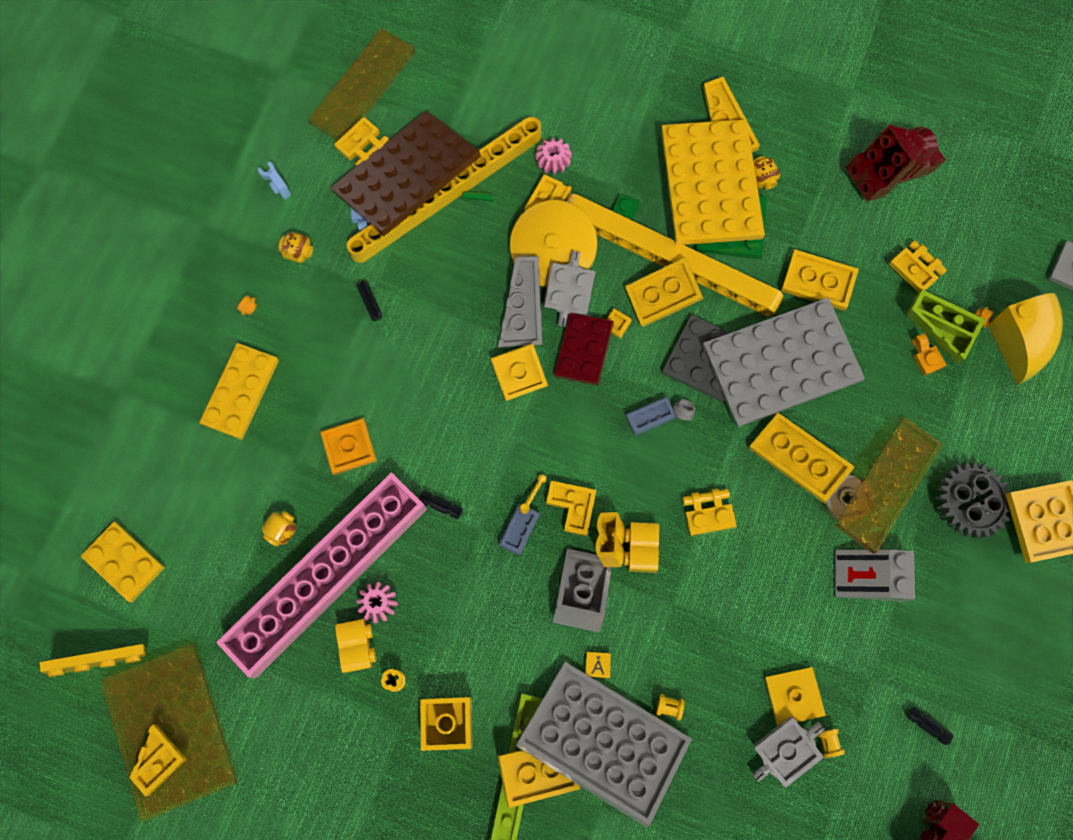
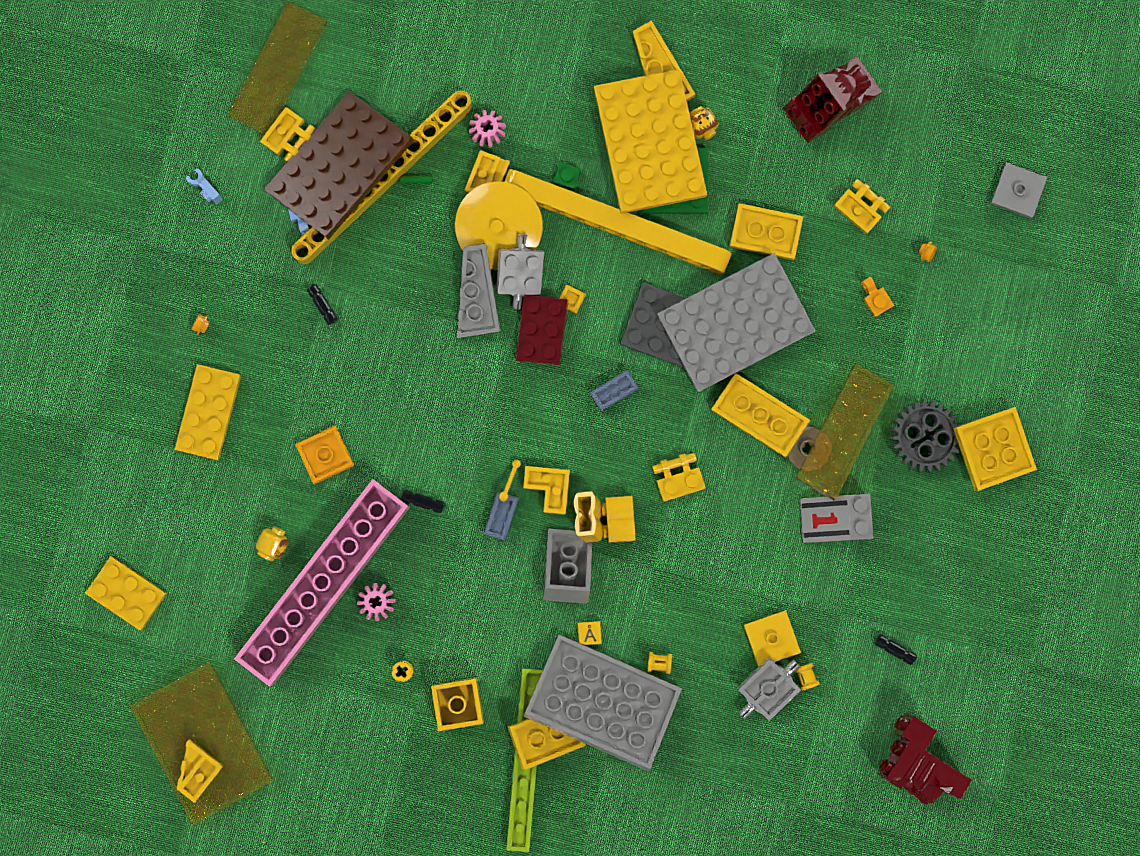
camera: 15 degrees left, 10 degrees up
yellow wing [40,644,146,677] -> none
yellow head [279,232,313,263] -> none
yellow brick [335,619,376,673] -> none
yellow plate [491,344,548,401] -> none
yellow plate [625,258,704,327] -> none
light grey plate [673,399,696,420] -> none
lime wedge [906,290,985,364] -> none
yellow brick [987,293,1063,385] -> none

